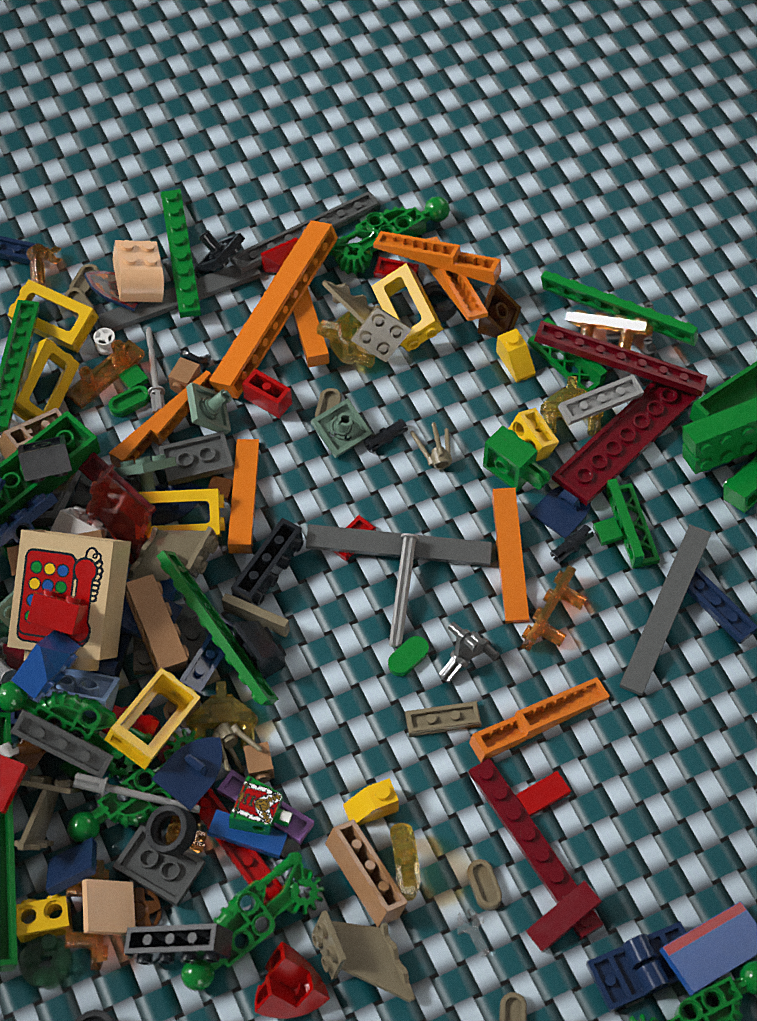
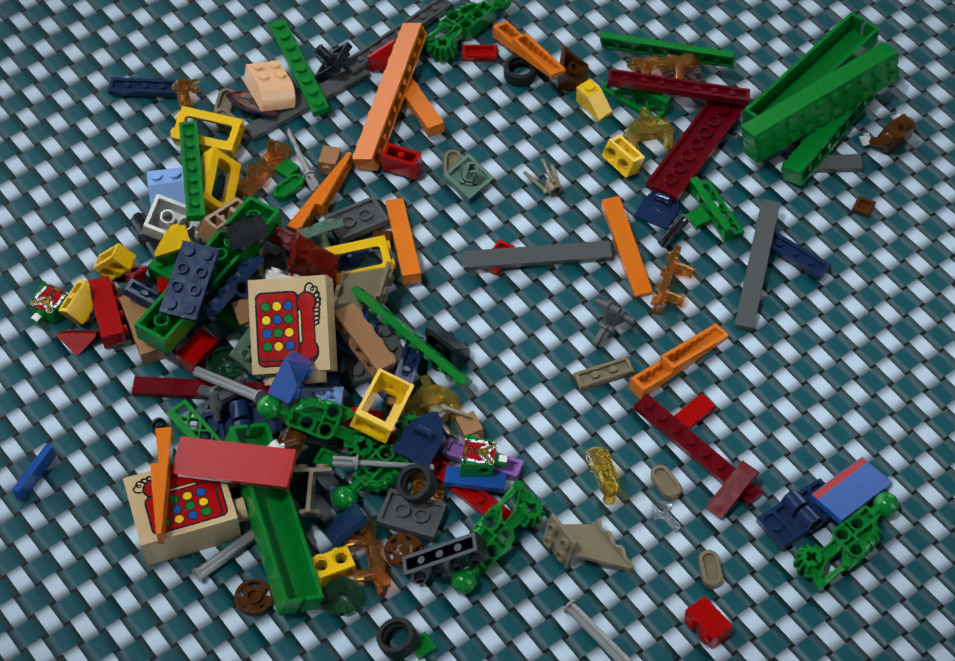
camera: 10 degrees left, 5 degrees down
dark grey plate [11,709,114,779] -> none
red brick [27,589,89,635] -> none
light nougat tile [82,879,136,935] -> none
white wheel [93,328,117,355] -> none
black piece [179,350,211,372] -> none
sand green plate [186,382,231,435] -> none
dark tan tile [222,593,290,637] -> none
black brick [231,518,304,606] -> none
red brick [255,941,330,1019] -> none
clear yellow connector [317,311,375,368] -> none
dark tan piece [322,280,412,362] -> none
medium nougat brick [325,819,408,927] -> none
yellow slope [343,778,399,826] -> none
black pin [364,419,408,453] -> none
yellow piece [371,263,444,352] -> none
orange slope [373,231,501,285] -> none
green tile [388,636,429,676] -> none
light grey axle [389,533,419,648] -> none
green brick [483,425,550,492] -> none
light grey plate [558,374,644,426] -> none

